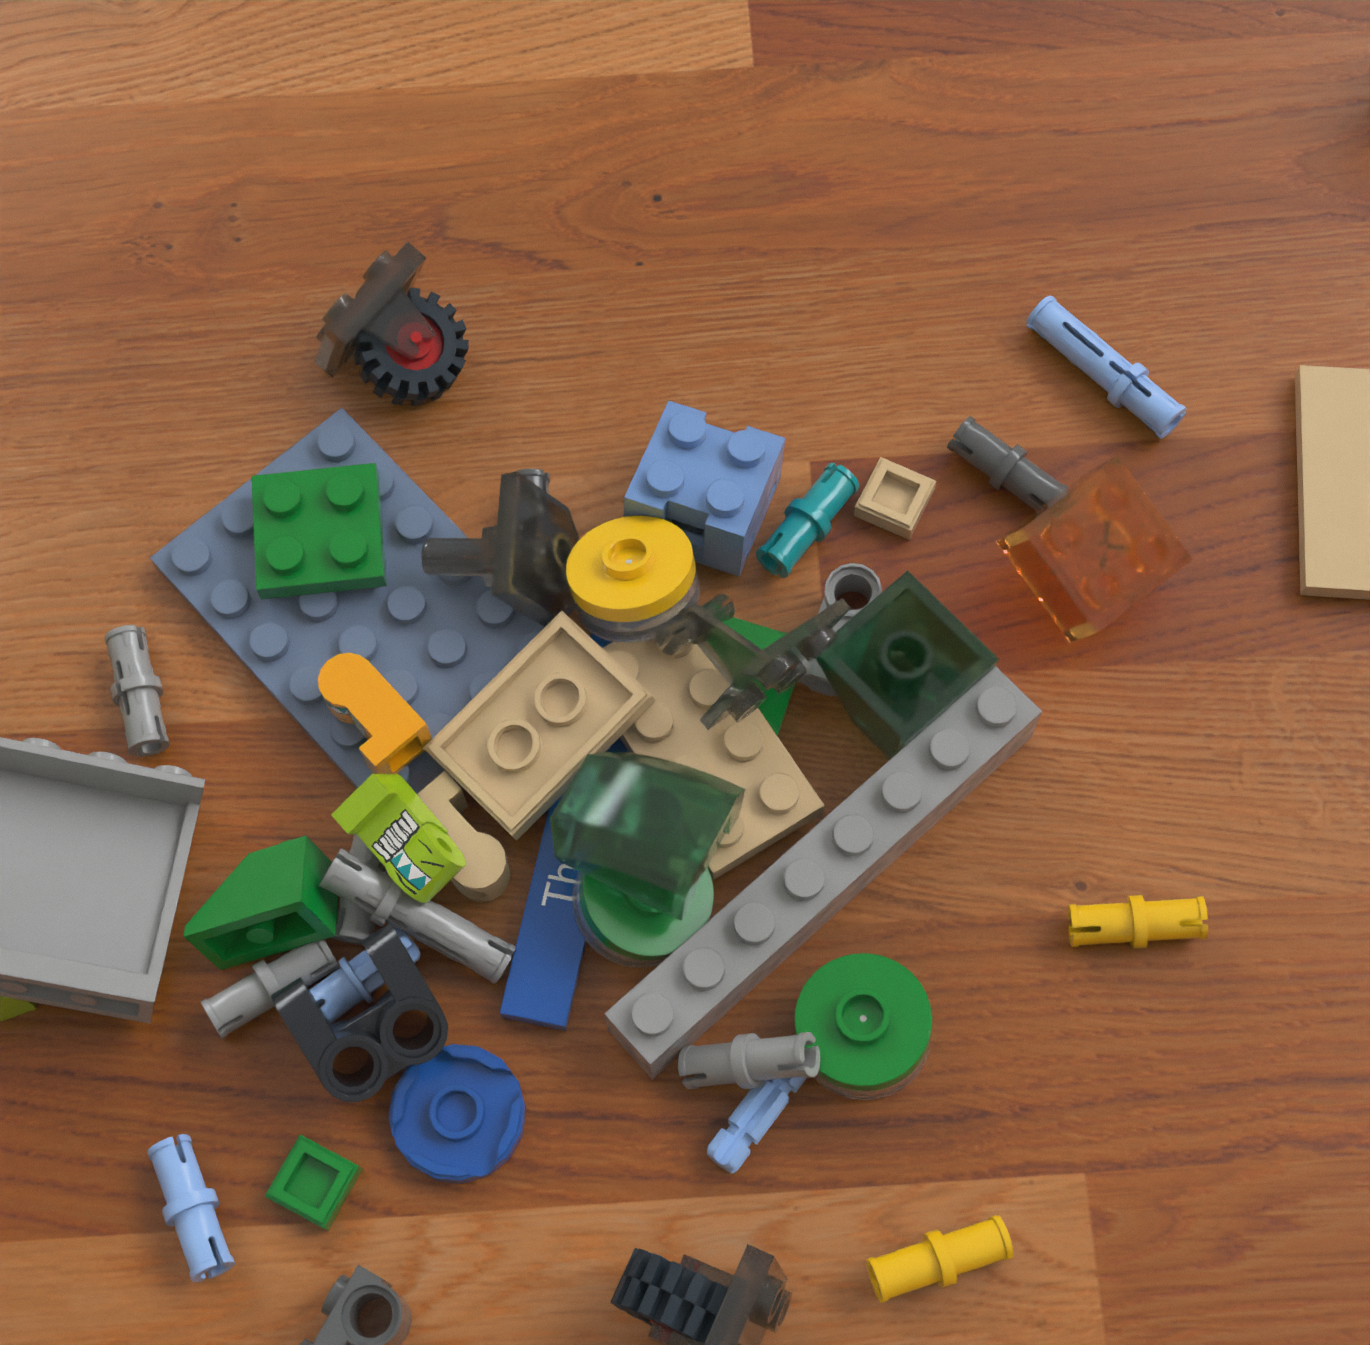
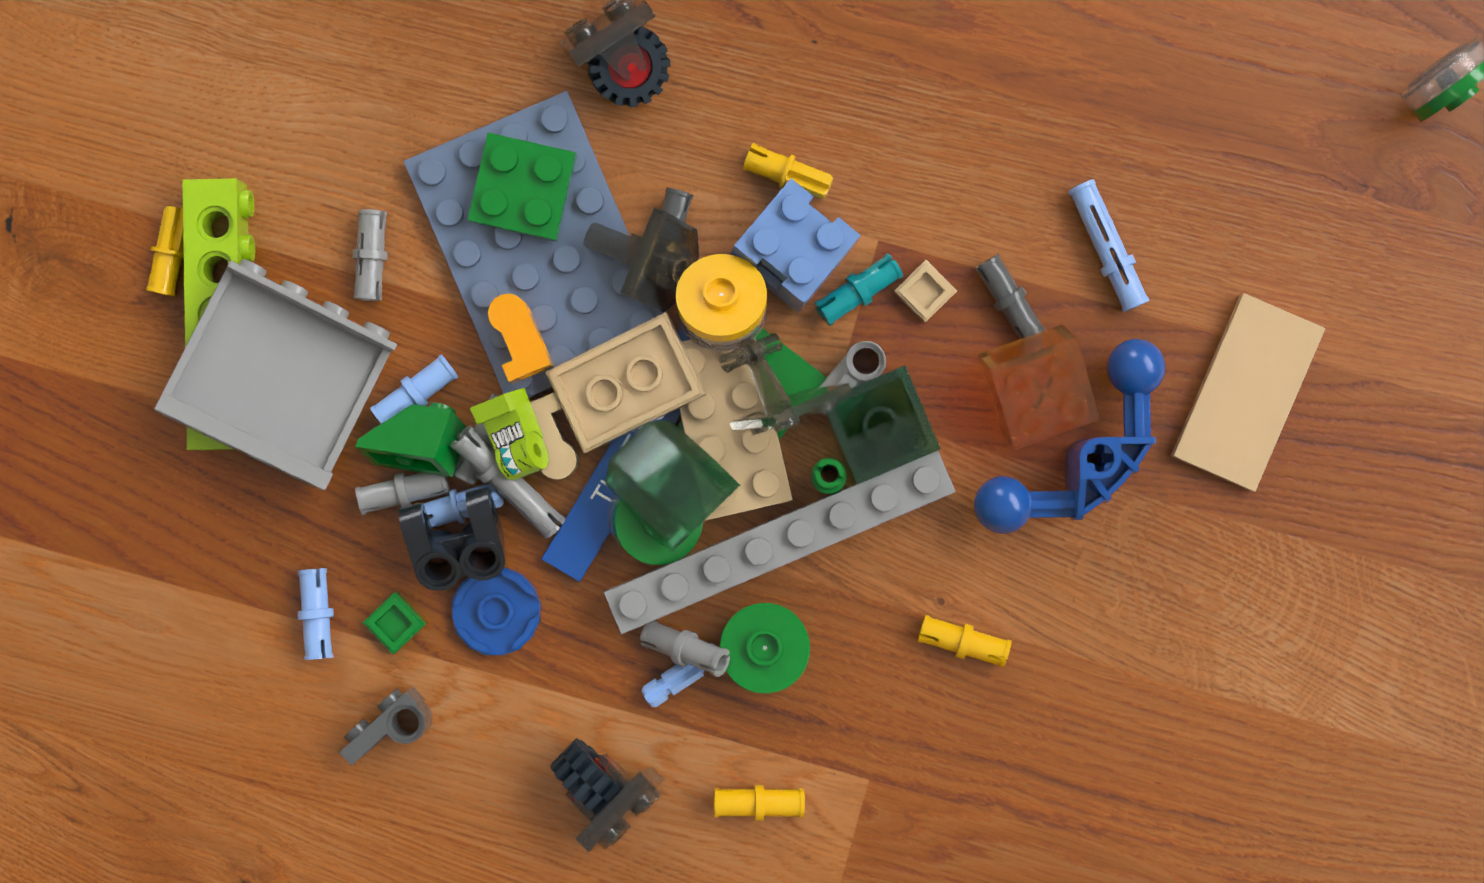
camera: 15 degrees right, 20 degrees up
none -> light blue pin [370,354,459,424]
none -> yellow axle [743,143,833,199]
none -> green pin [811,458,847,494]
none -> blue piece [974,339,1166,534]

